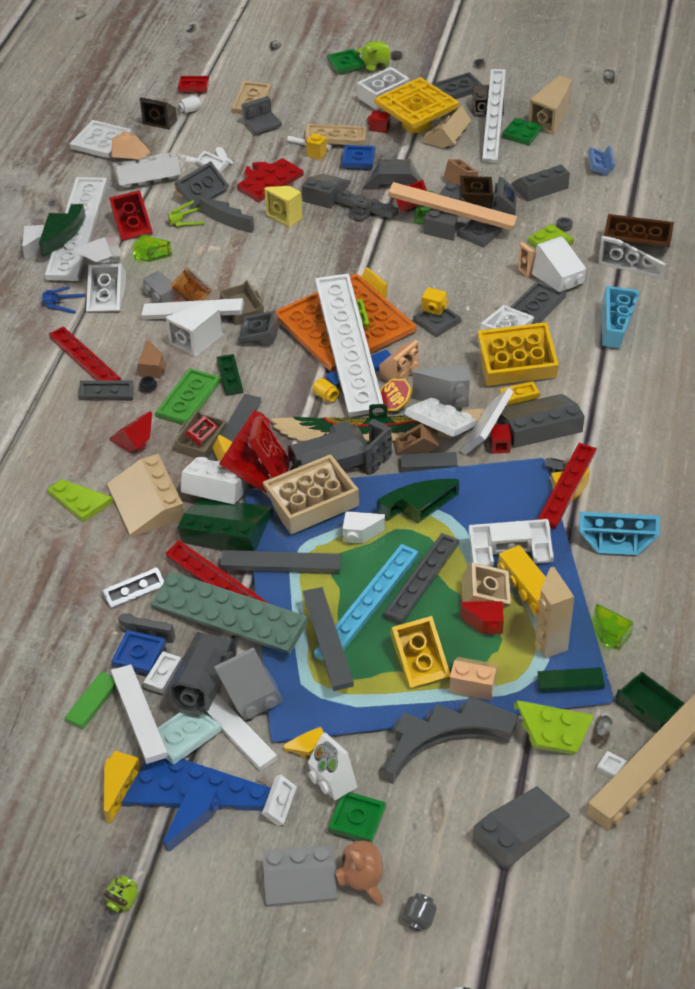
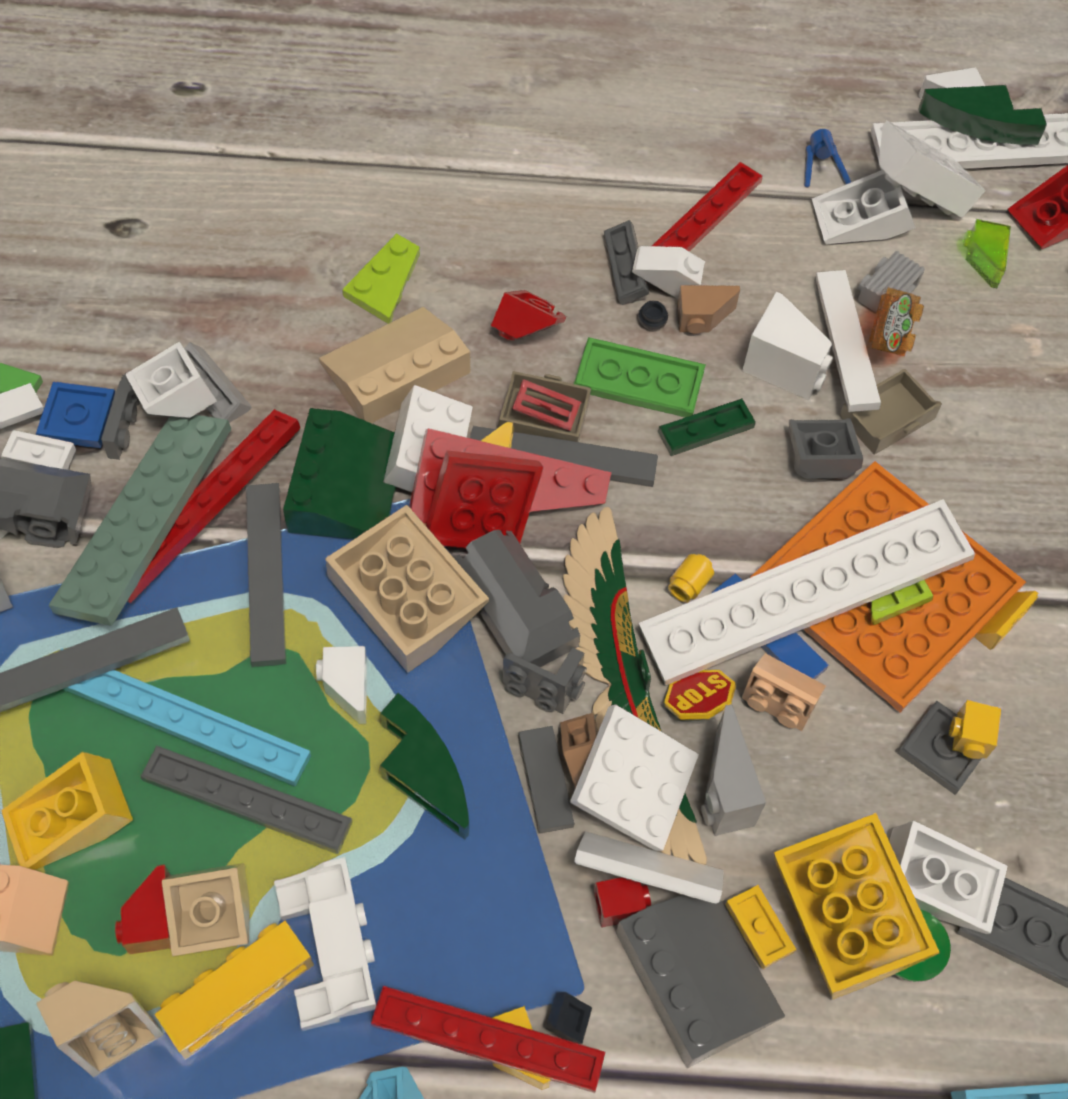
camera: 75 degrees right, 15 degrees up
none -> white slope [125,341,217,418]
none -> white slope [632,246,705,299]

